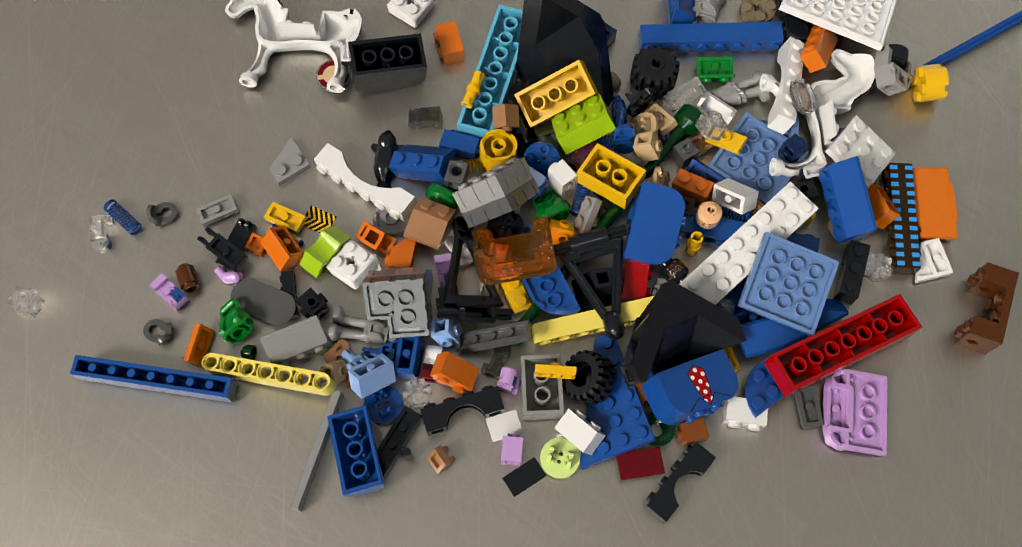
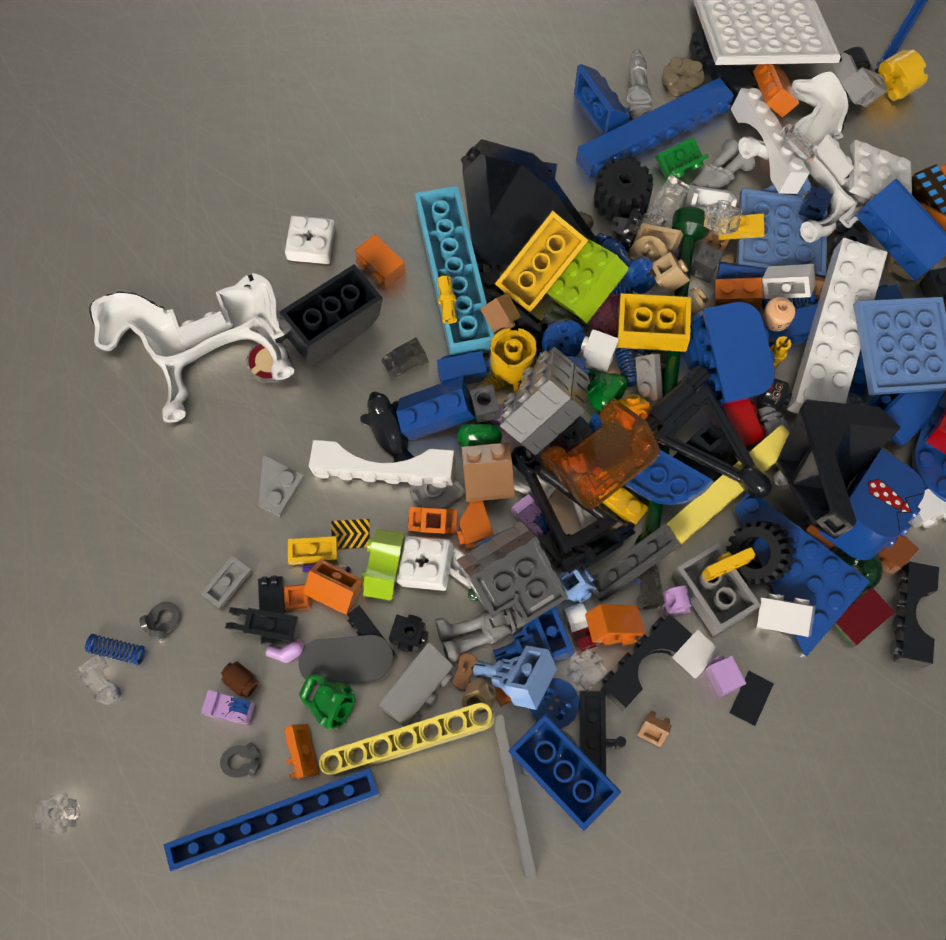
camera: 30 degrees left, 0 degrees up
dark green hinge [240,345,257,360] -> none
yellowish green plate [540,438,580,479] -> none

